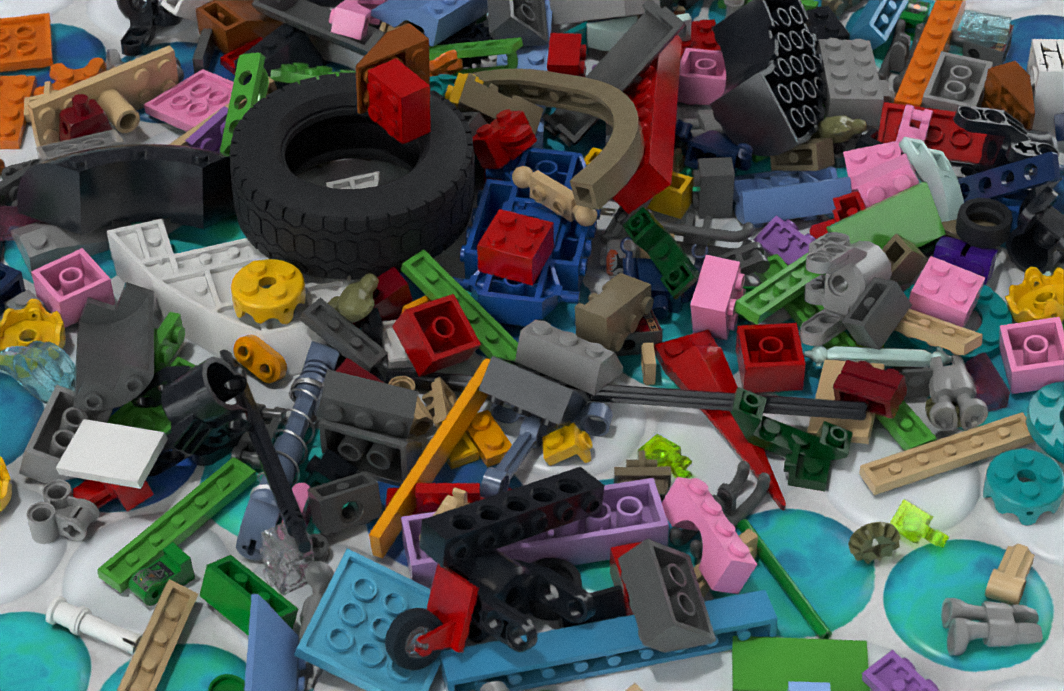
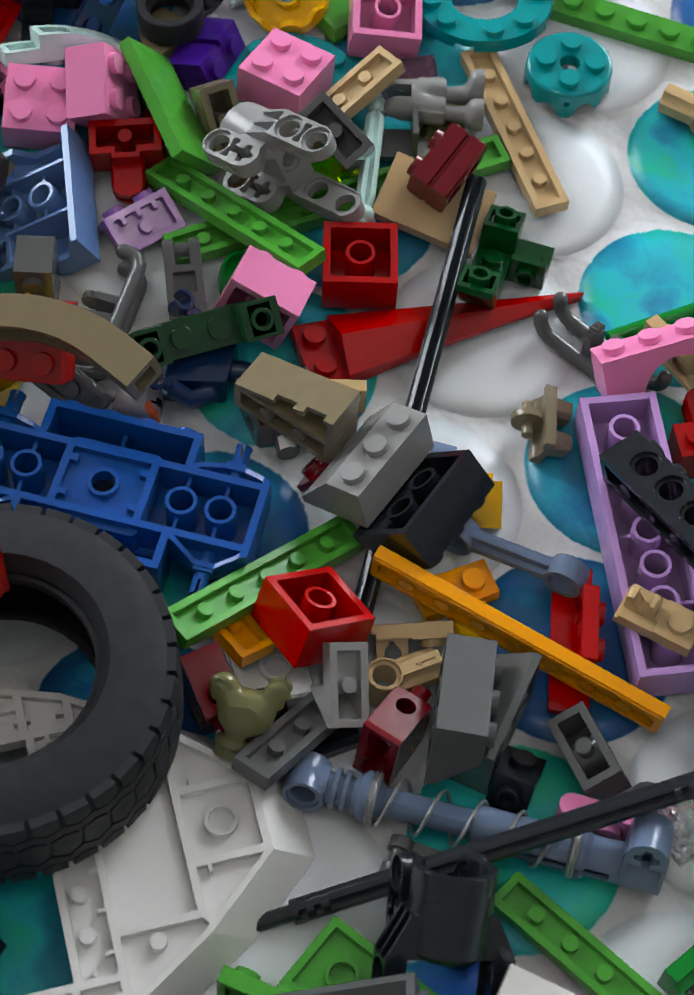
camera: 90 degrees left, 15 degrees up
yellow plate [231,259,306,324] -> none
light orange plate [233,335,287,383] -> none
red brick [477,209,554,285] -> none
tan plate [512,166,597,227] -> none
clear neon green plate [637,434,692,479] -> none
olive gear [848,522,901,564] -> none
clear neon green plate [890,499,949,548] -> none
none -> light grey slope [310,642,369,728]

